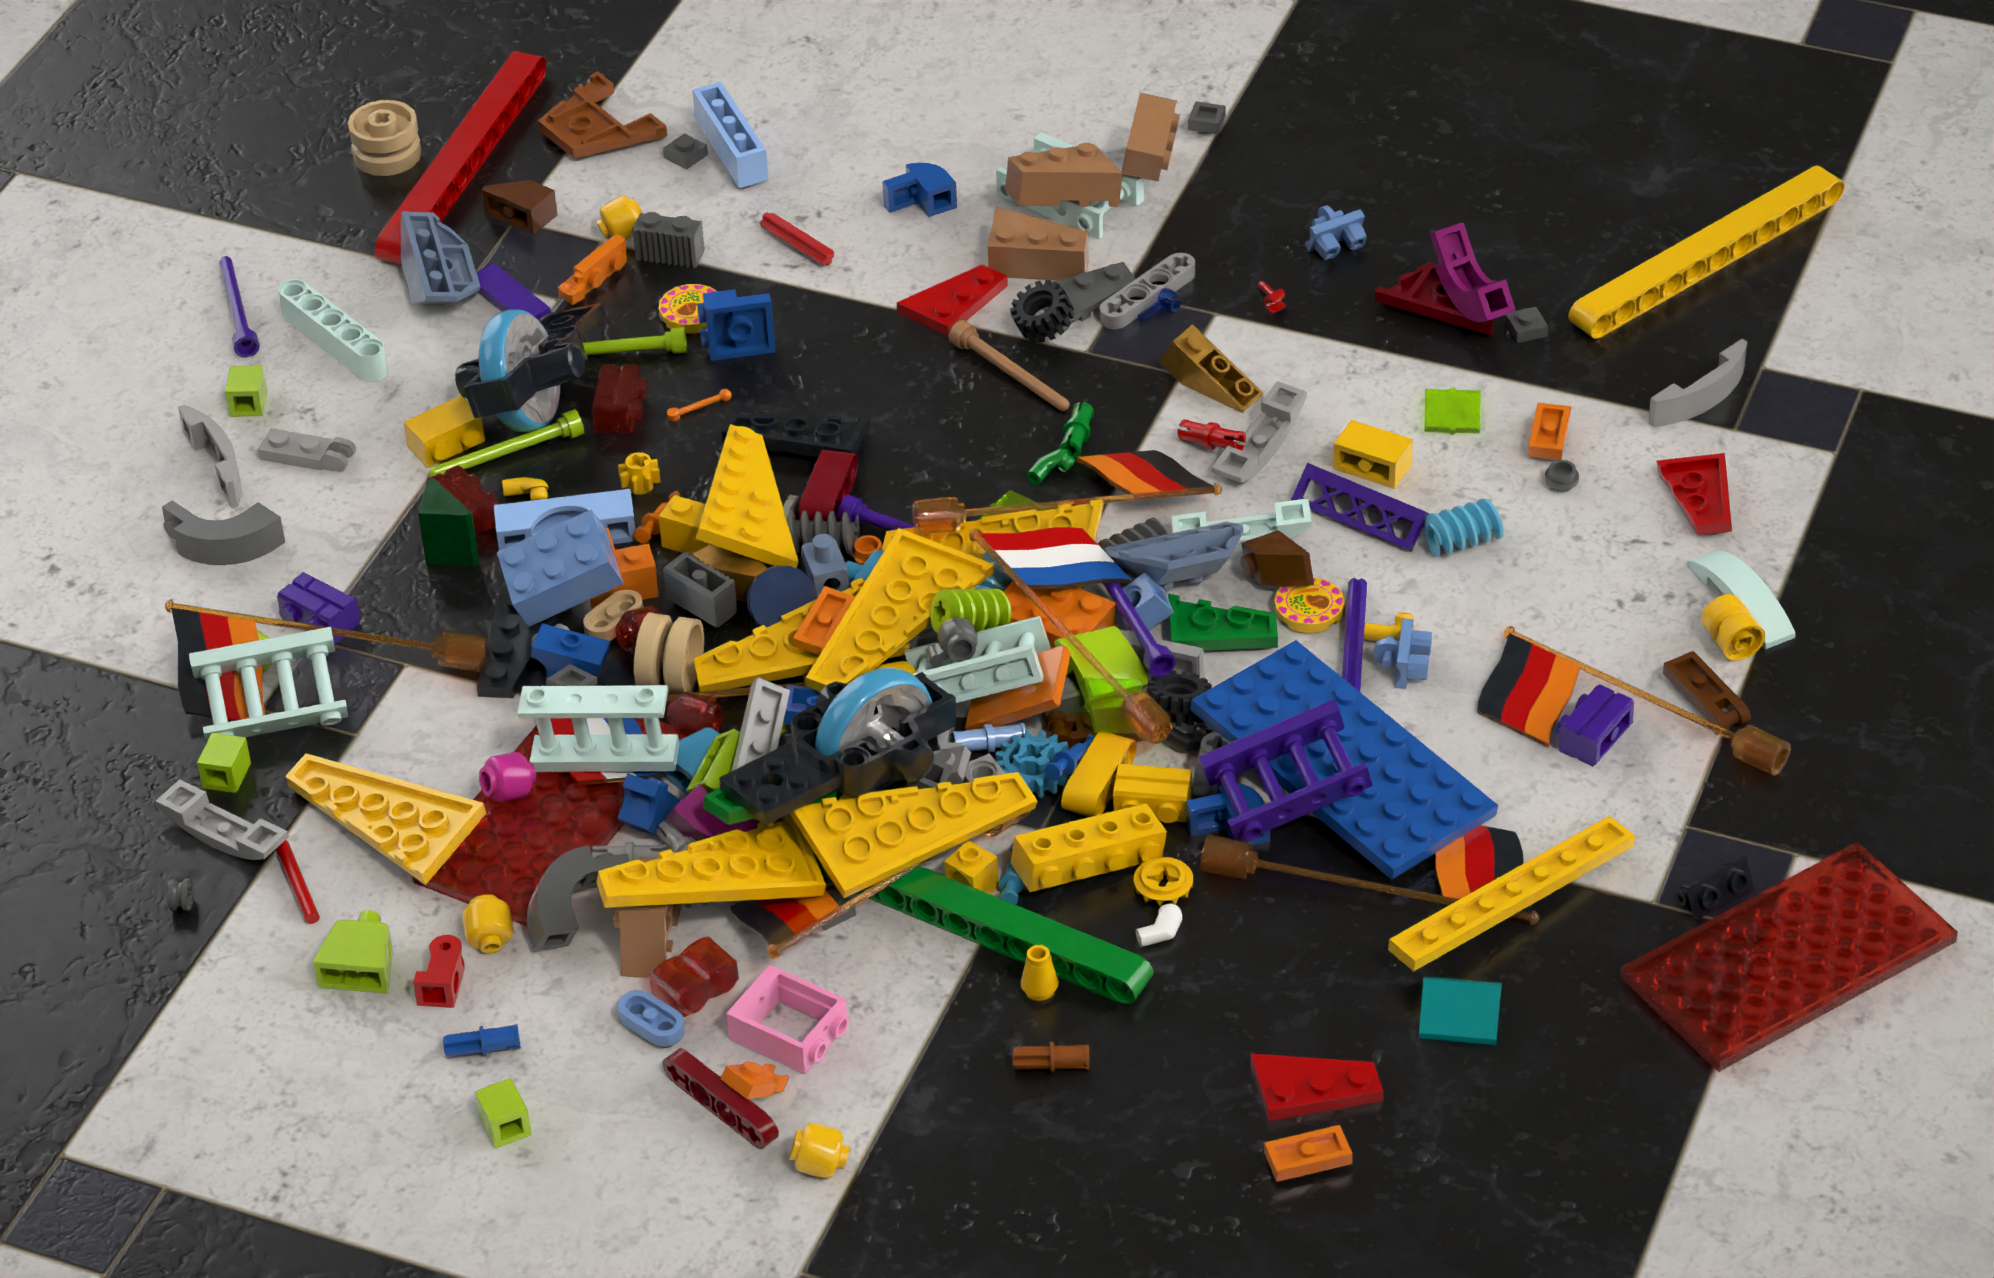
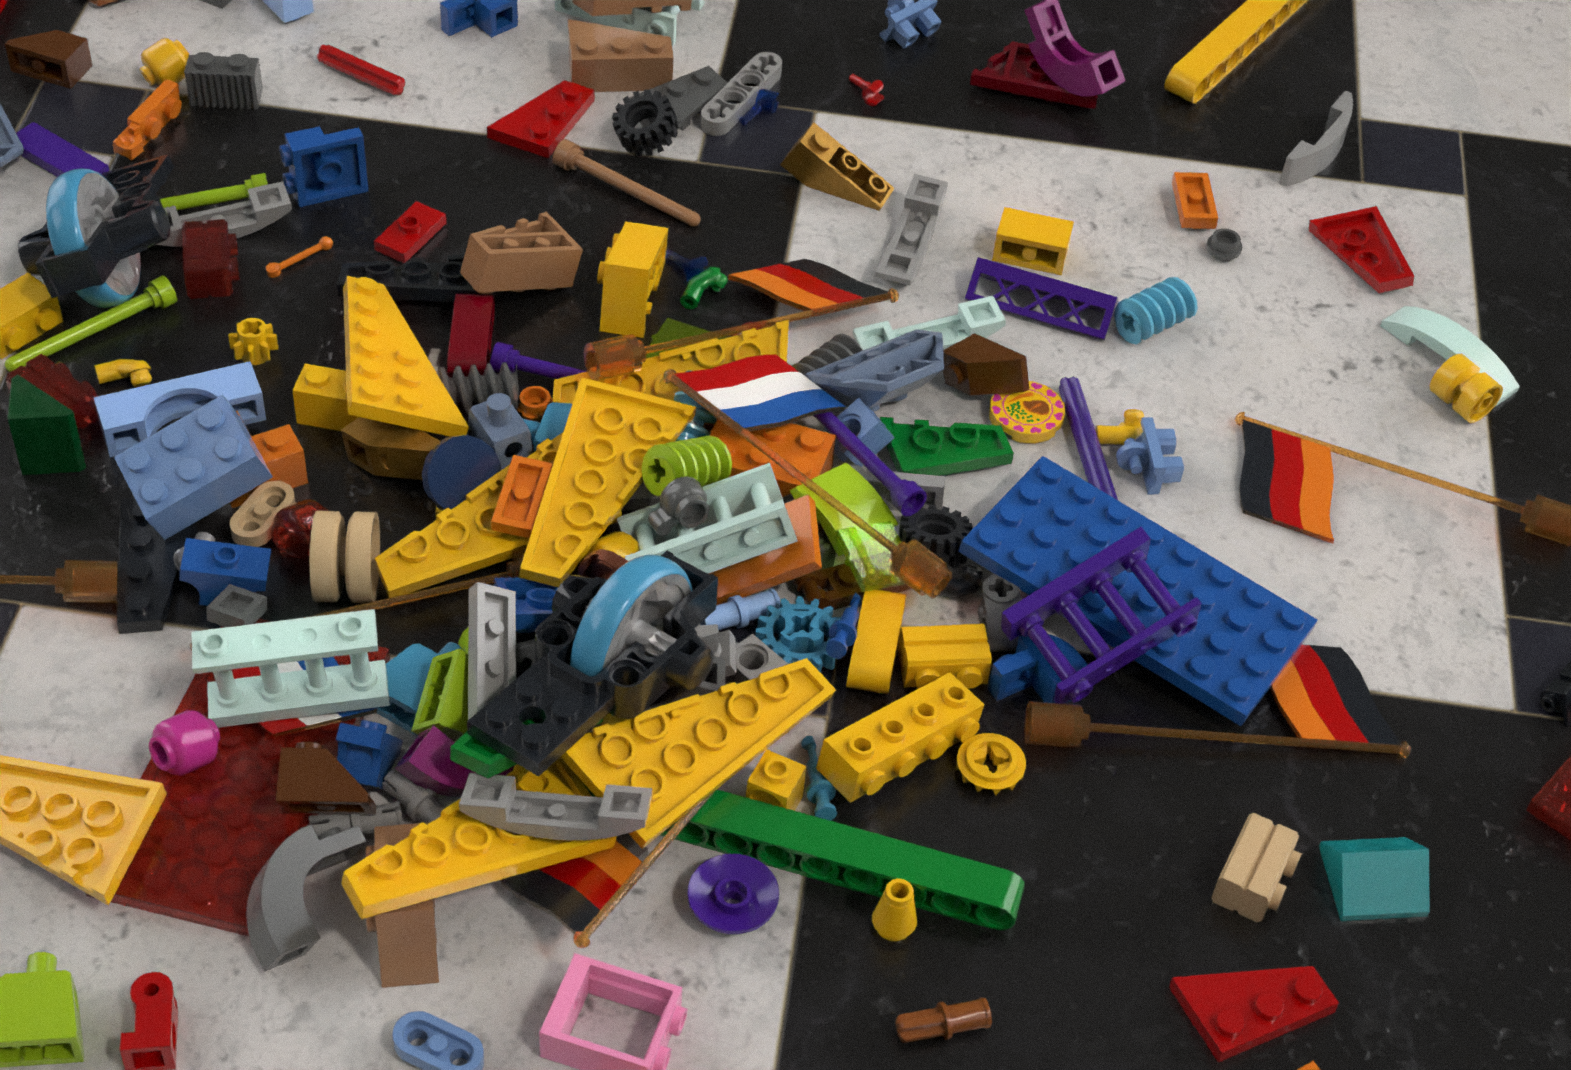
camera: 20 degrees left, 5 degrees up
yellow head [462,894,514,953] -> none
orange piece [634,491,680,544] -> none
clear red brick [649,936,739,1017] -> none
yellow tile [659,284,717,334] -> none
dark grey brick [663,552,737,628] -> none
clear red head [667,691,723,738] -> none
green pin [1059,402,1094,459] -> none
white arm [1136,904,1182,947] -> none
red pin [1177,419,1246,451] -> none
yellow plate [1388,815,1635,971] -> none
clear neon green piece [1424,388,1481,435] -> none
dark grey plate [1505,307,1548,343] -> none
dark purple brick [1556,684,1634,767] -> none
reddish brown plate [1663,651,1751,735] -> none
none -> light grey slope [157,181,292,247]
none -> reddish brown slope [276,742,376,815]
none -> red plate [374,201,447,263]
none -> light grey slope [459,773,653,840]
none -> medium nougat wedge [460,212,583,294]
none -> yellow wedge [597,222,668,338]
none -> clear blue hand [666,249,708,281]
none -> dark purple dish [687,854,779,934]
none -> tan brick [1211,813,1302,923]

